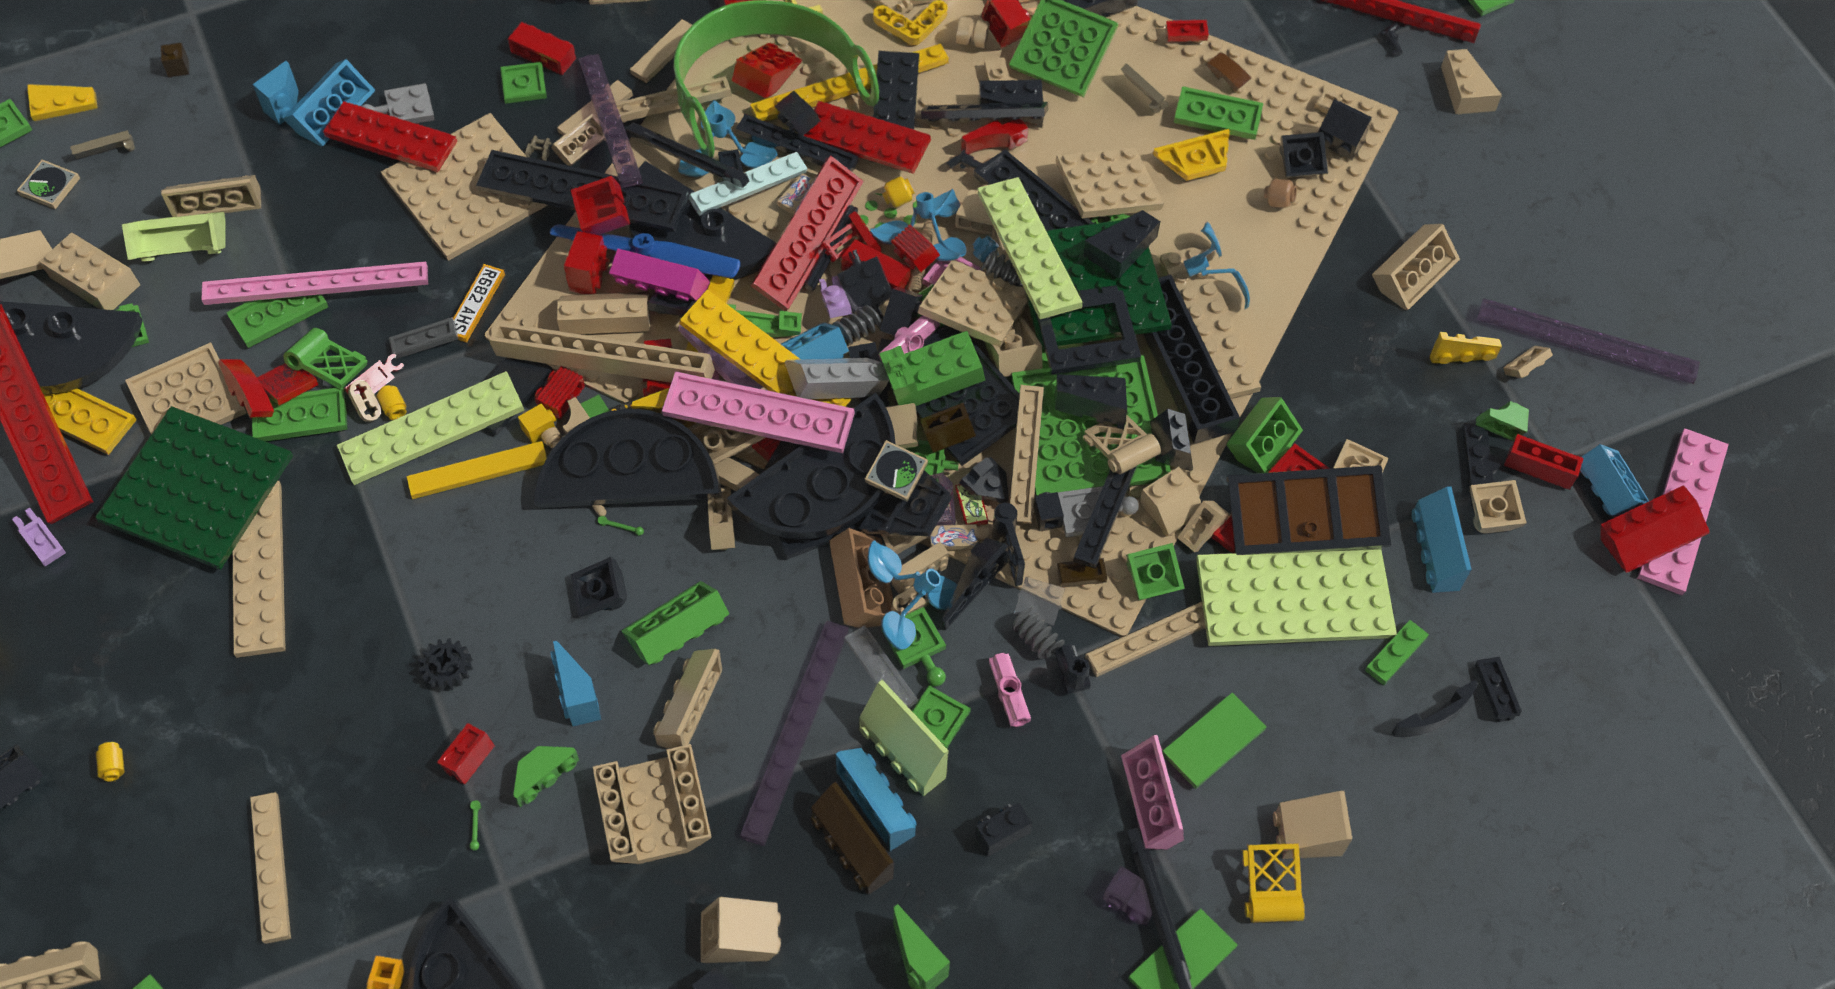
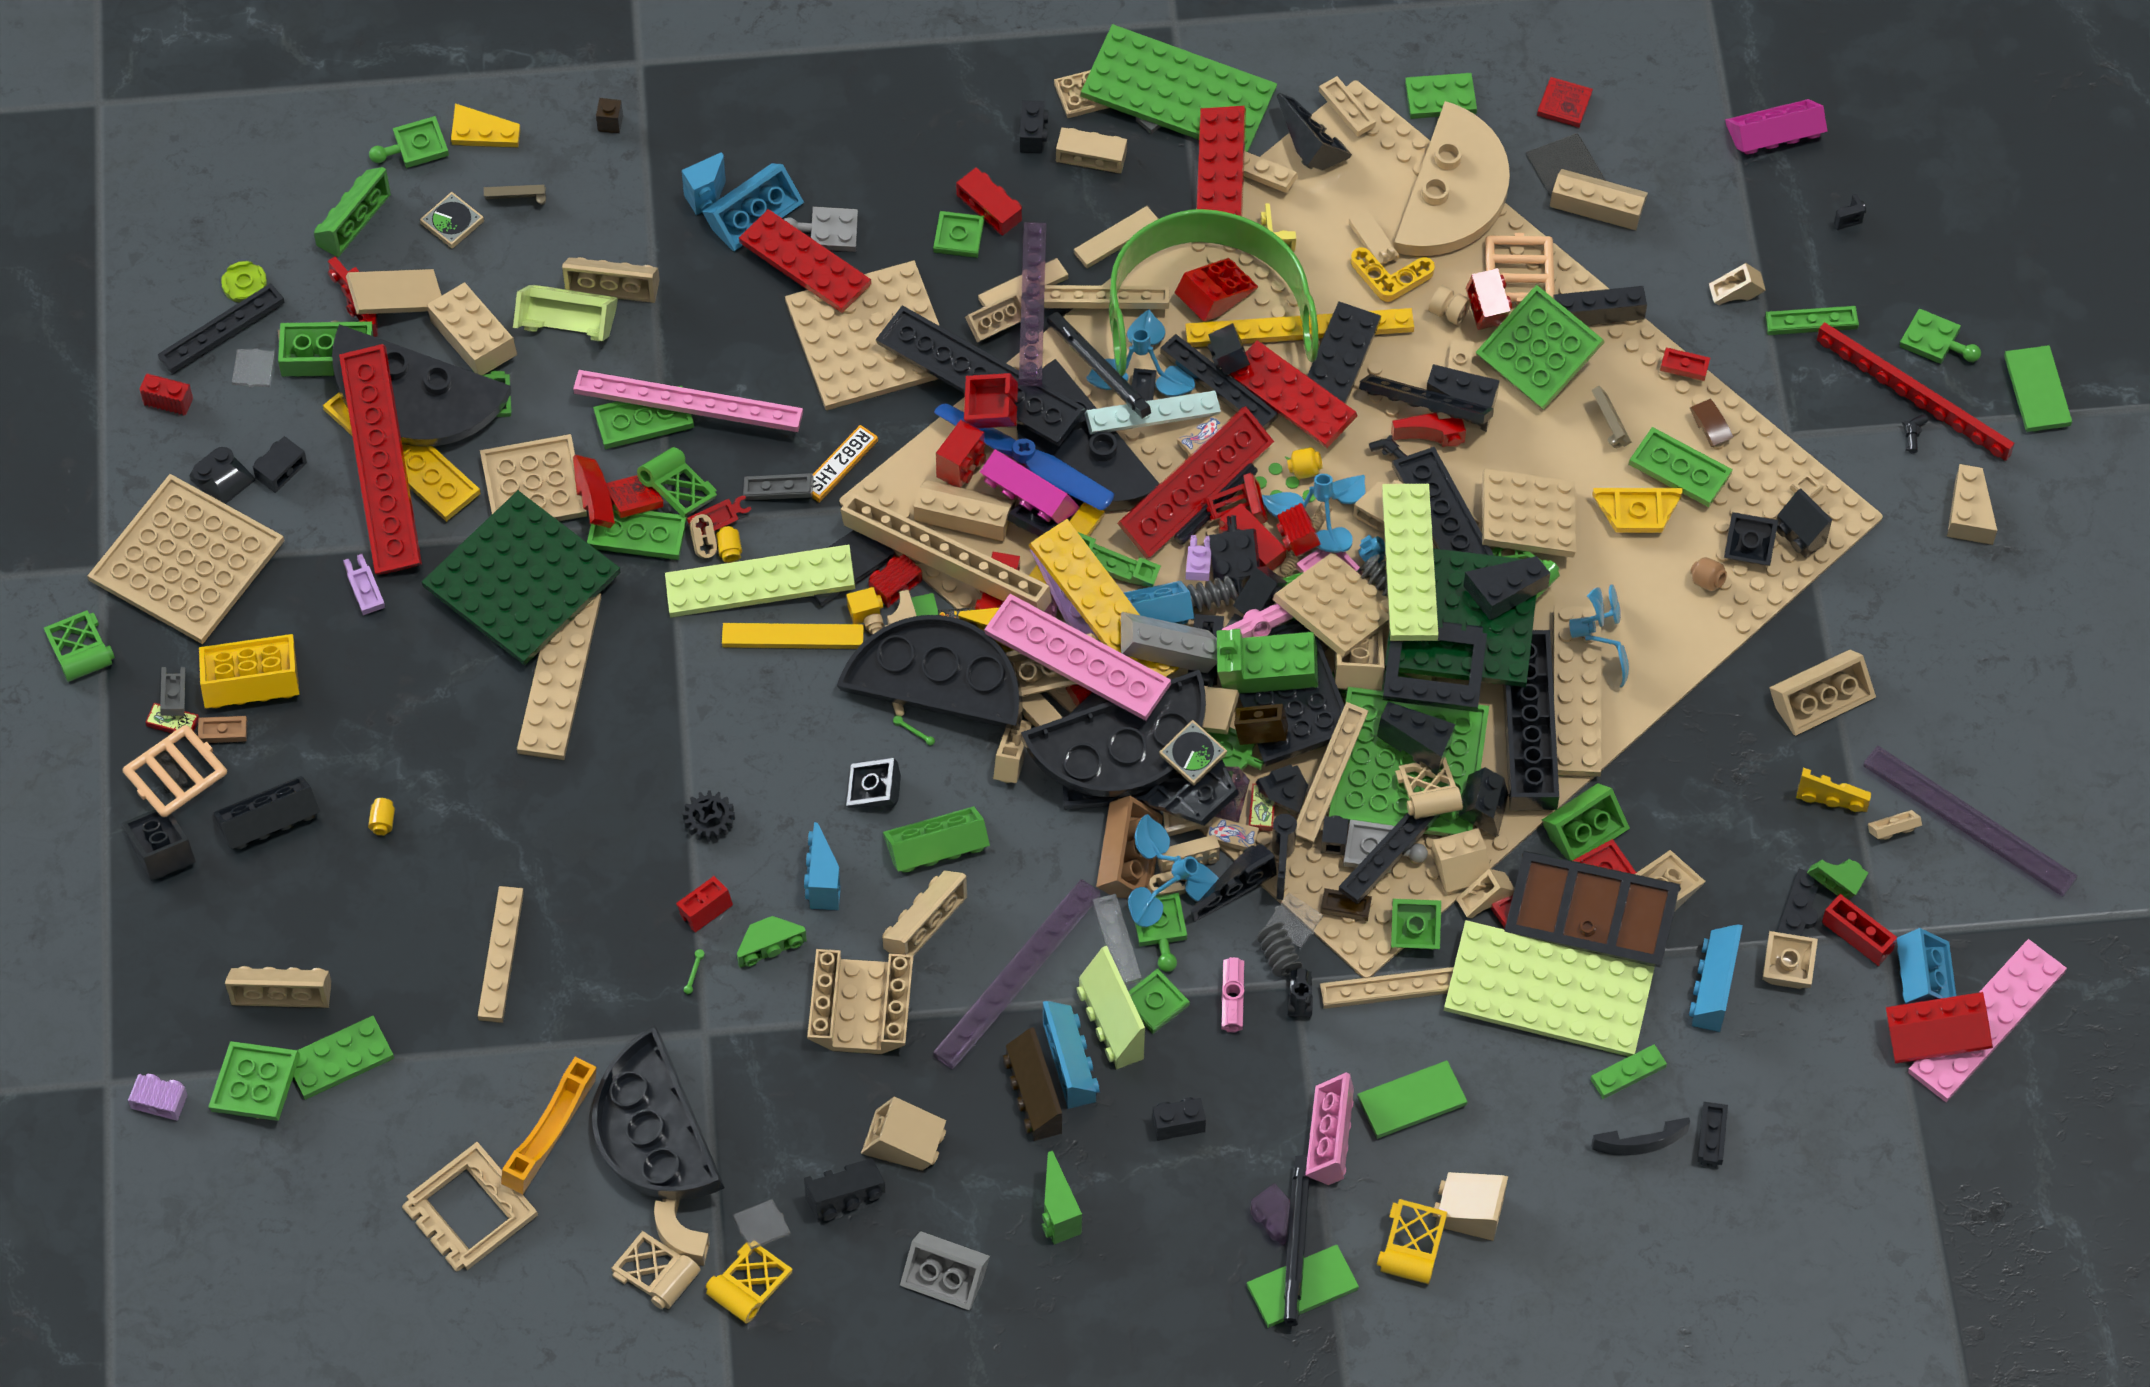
camera: 20 degrees right, 0 degrees up
dark tan piece [525,136,551,161] -> none

